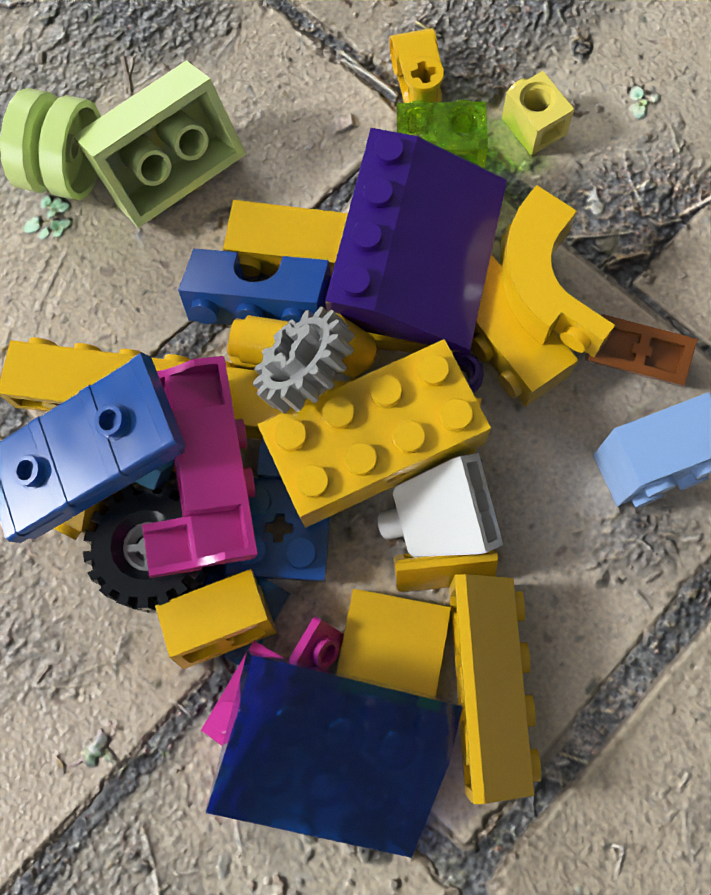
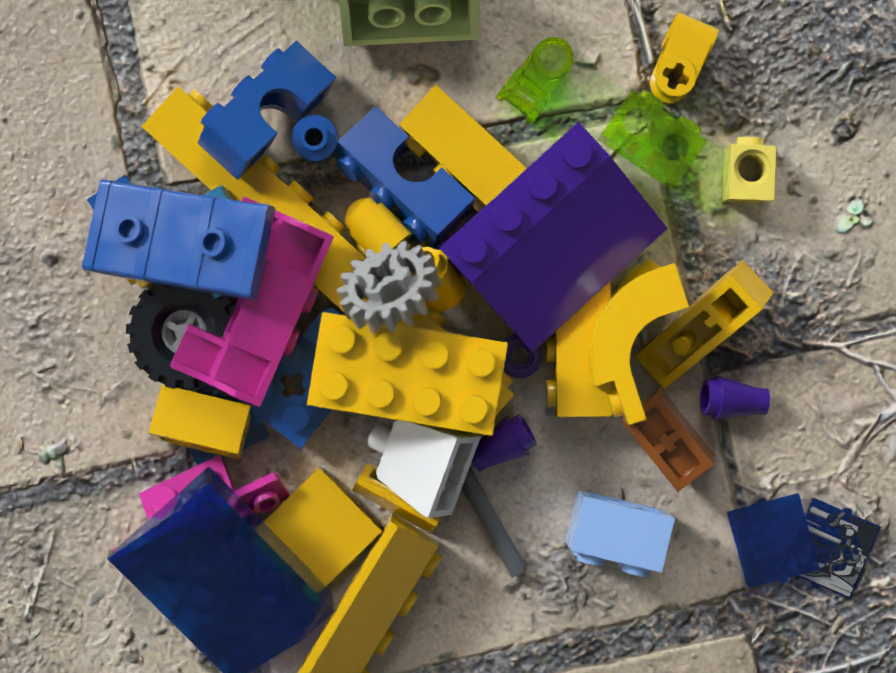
camera: 25 degrees right, 15 degrees up
none -> blue arch [197,40,337,180]
none -> blue brick [292,115,340,165]
none -> dark grey bar [462,467,527,578]
none -> dark purple cone [472,414,537,472]
none -> clear neon green piece [495,37,574,125]
none -> yellow slope [634,260,773,389]
none -> dark purple cone [700,376,770,421]

